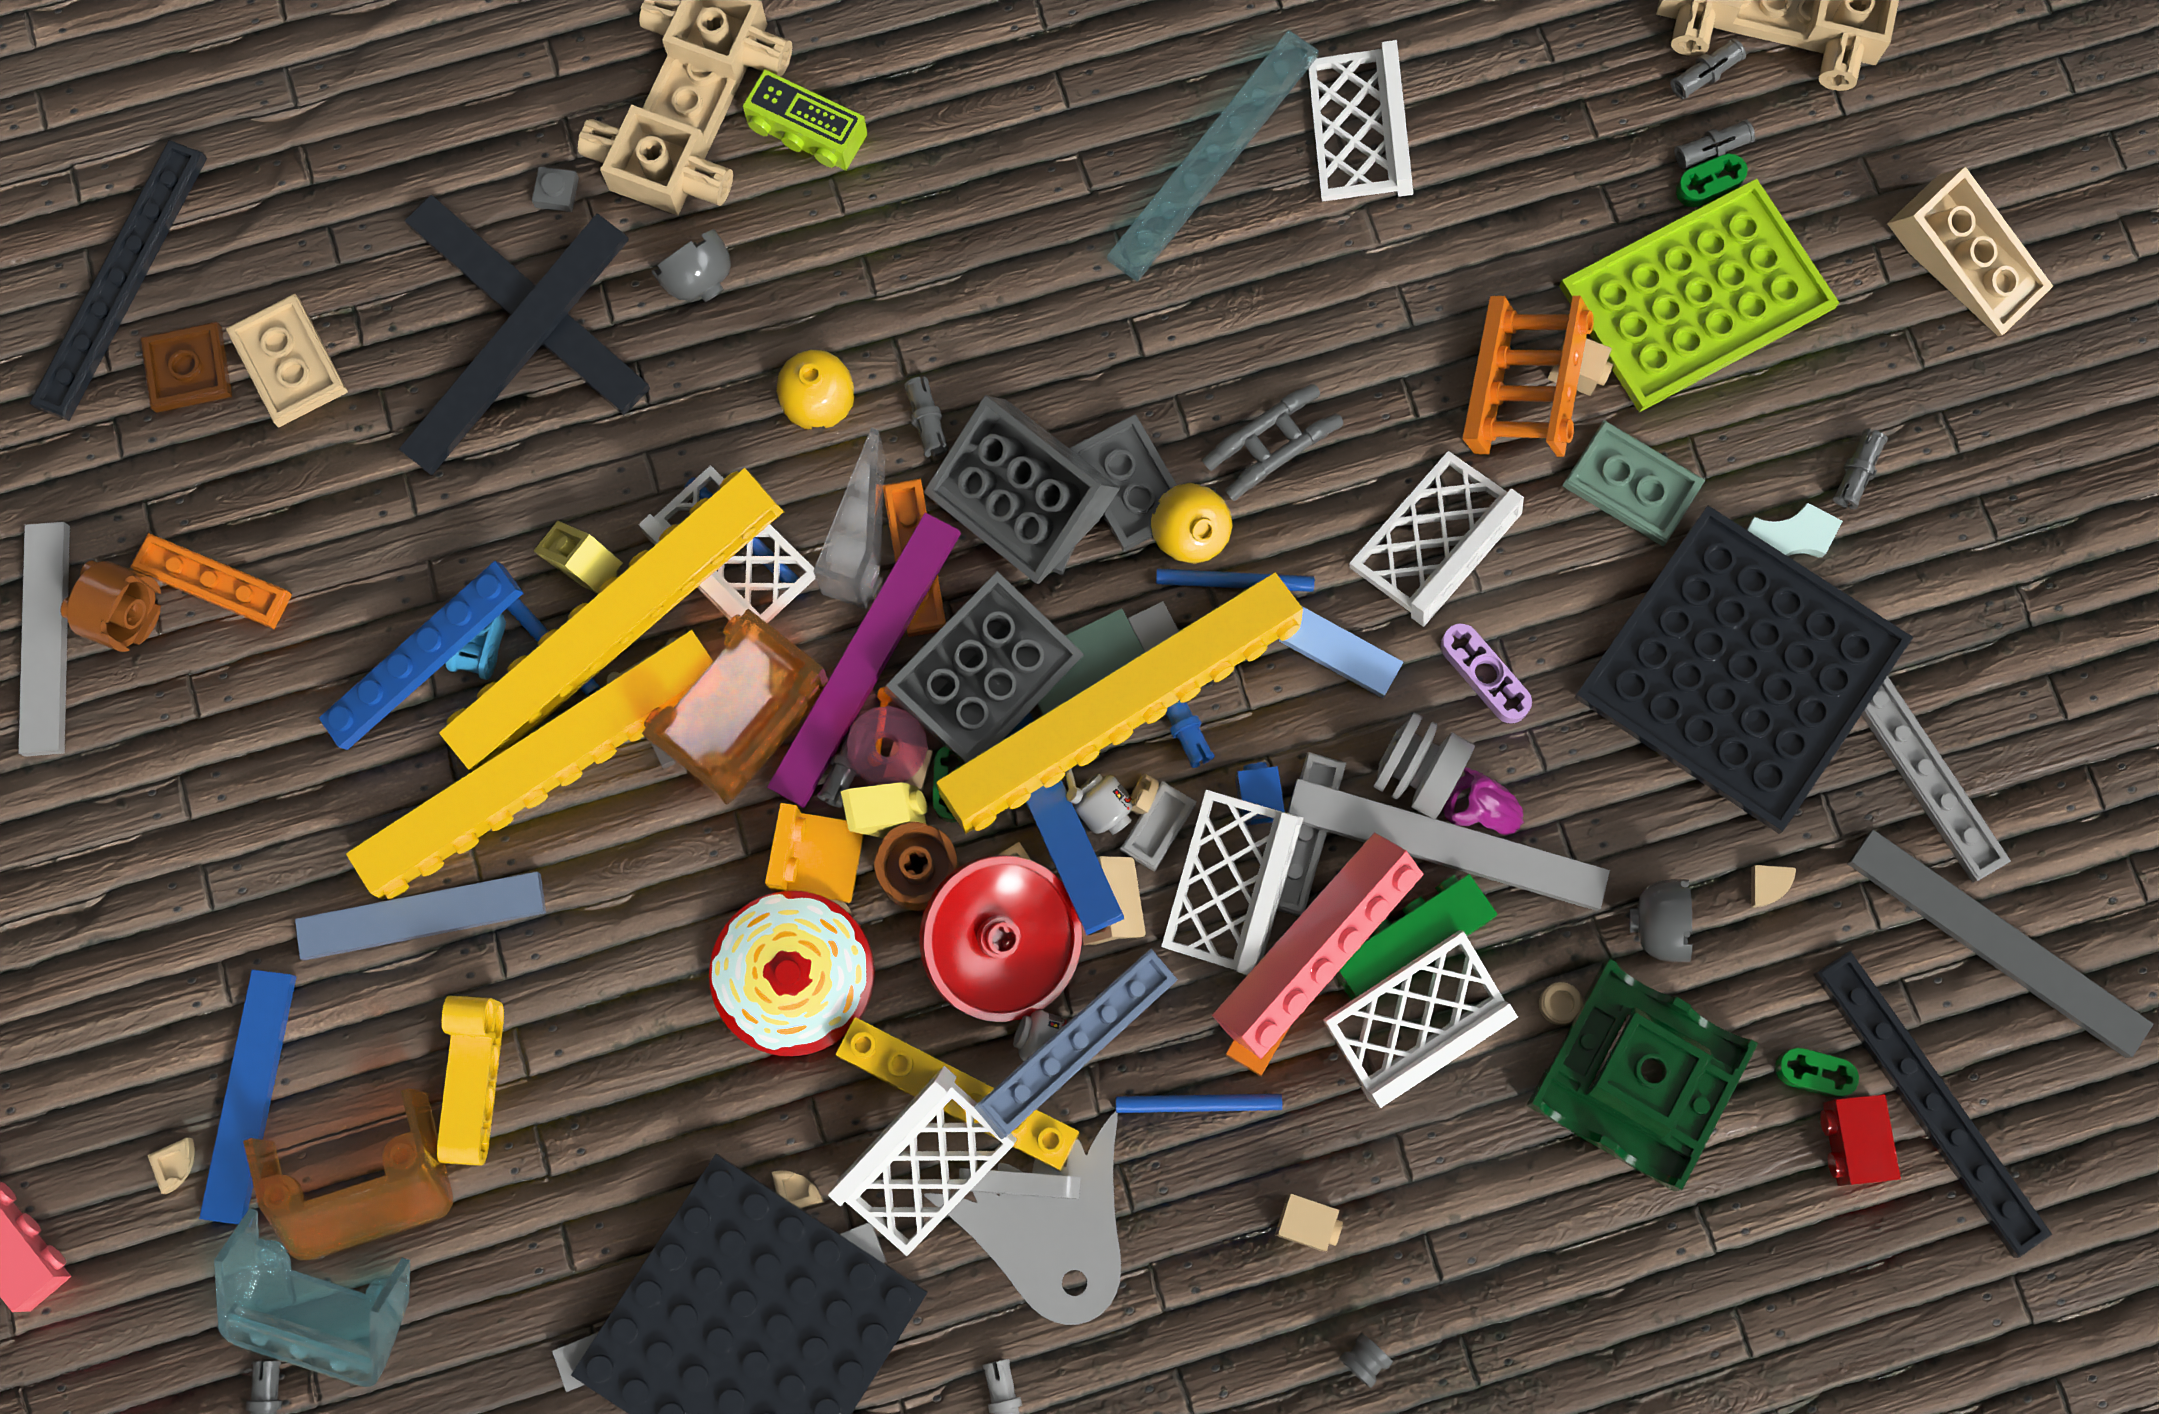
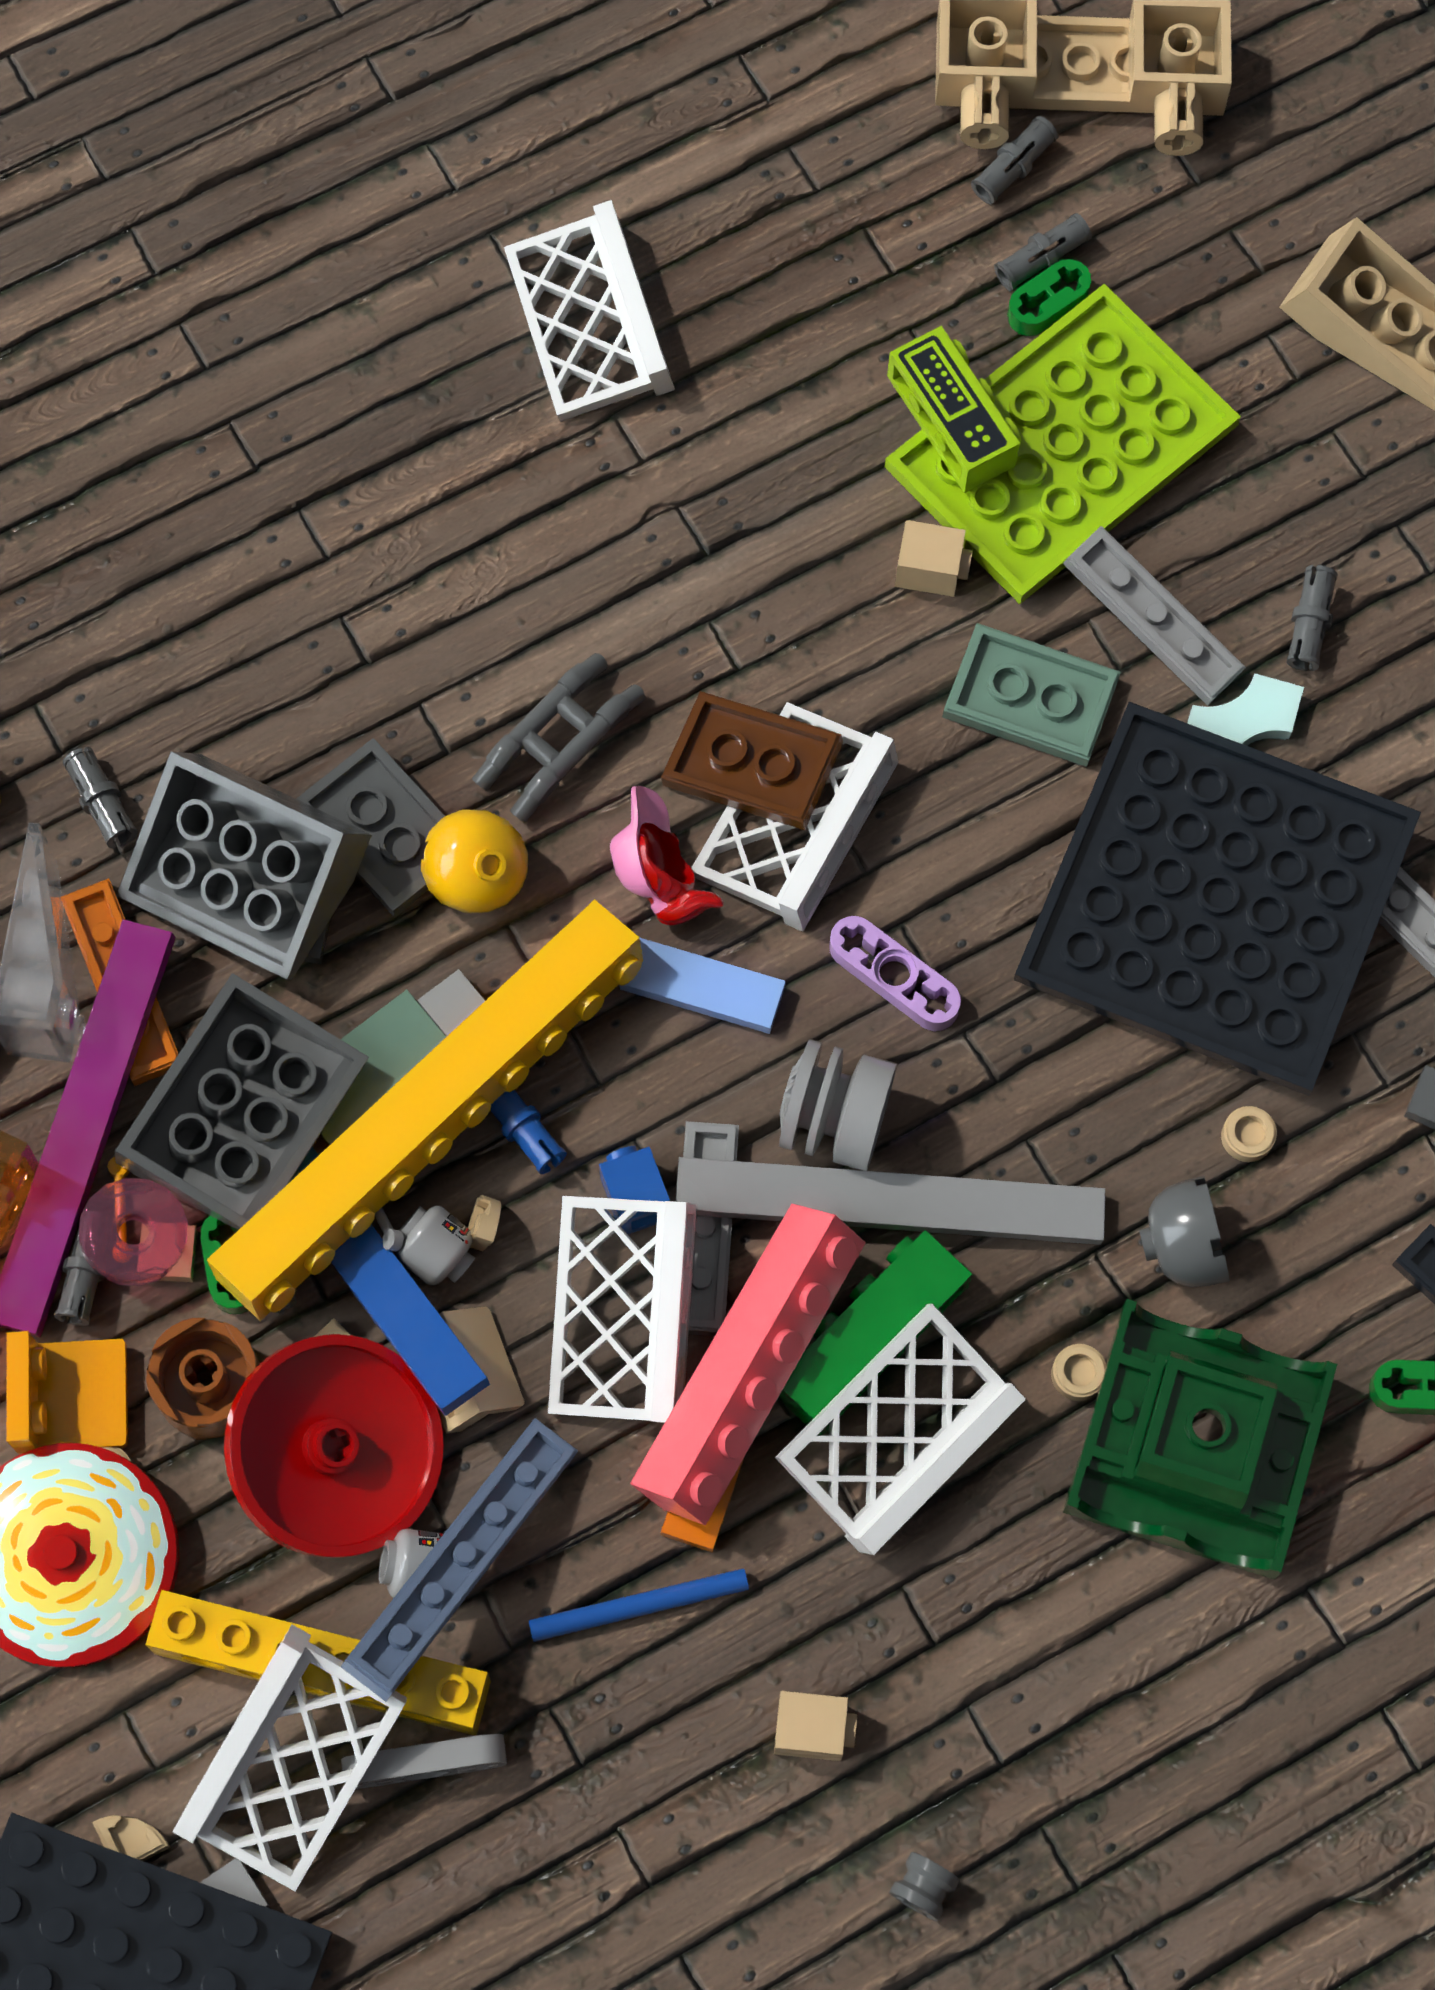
camera: 15 degrees left, 5 degrees down
light yellow slope [841,782,927,838] -> none
light grey piece [924,1111,1121,1325] -> none
clear light blue tile [1107,30,1319,282] -> none
light grey tile [1120,781,1197,872] -> none
blue bar [1156,569,1315,592] -> none
magenta piece [1444,767,1524,835] -> none
orange fence [1462,296,1594,457] -> none
tan tile [1751,865,1796,907] -> none
none -> hair [610,786,723,925]
none -> reddish brown tile [661,691,843,830]
none -> lime brick [887,326,1021,493]
none -> light grey tile [1063,526,1246,706]
none -> tan tile [1221,1106,1277,1162]

